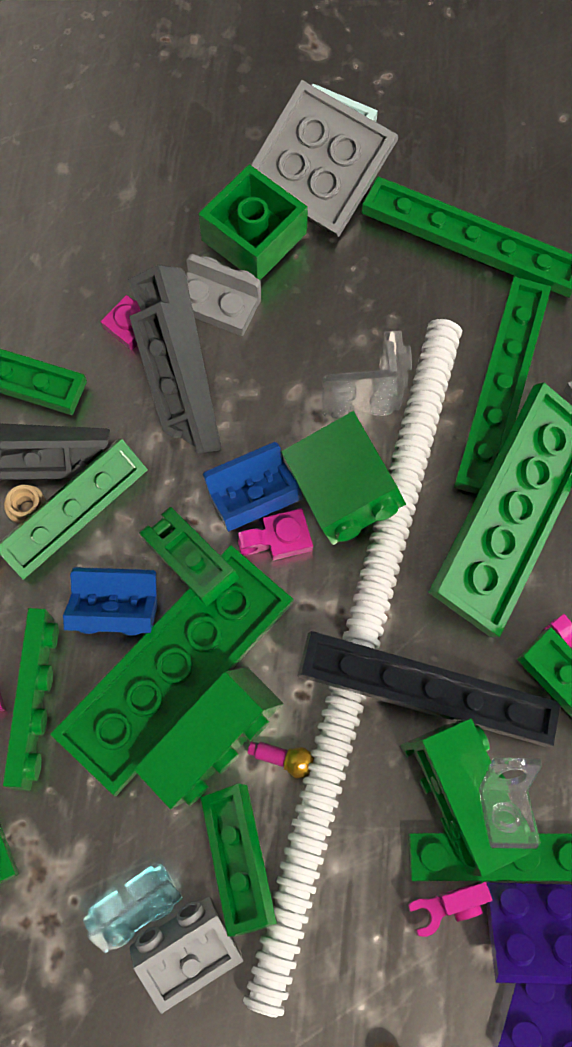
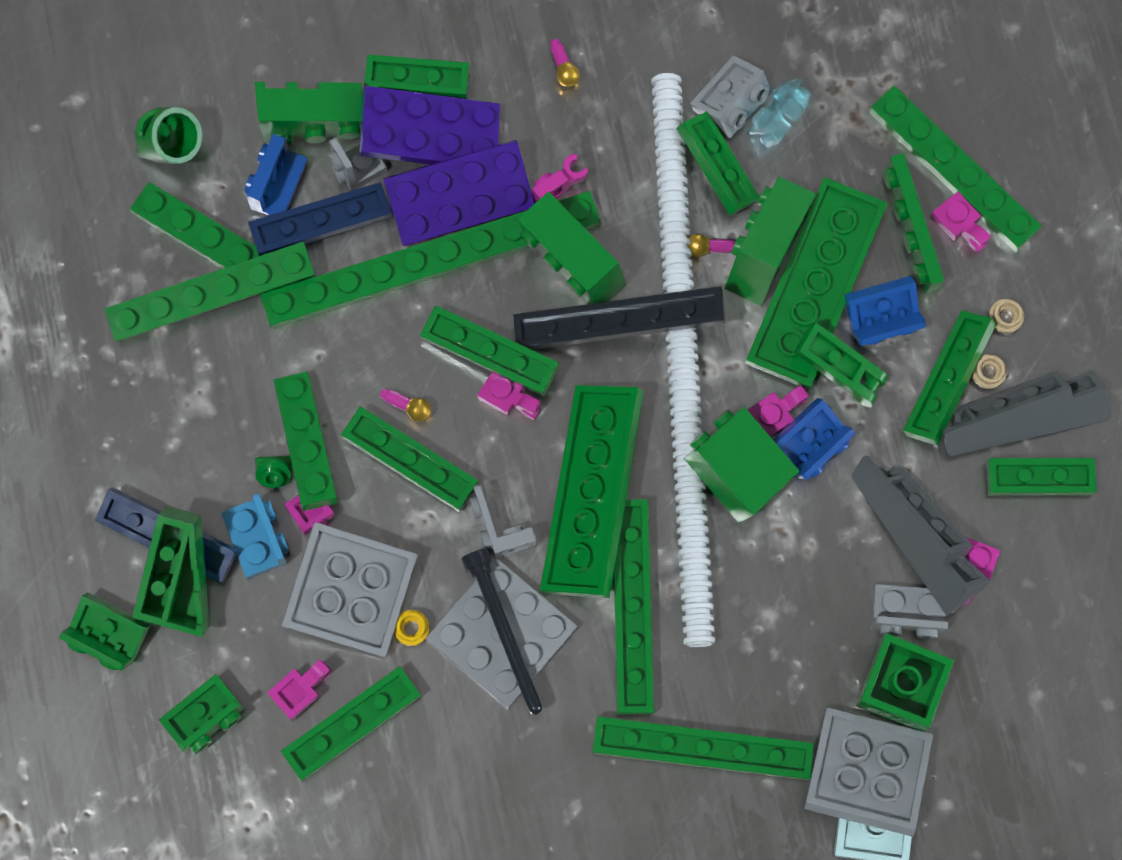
camera: 160 degrees right, 5 degrees up
clear bracket [321,330,412,419] -> none
clear bracket [479,757,542,849] -> none

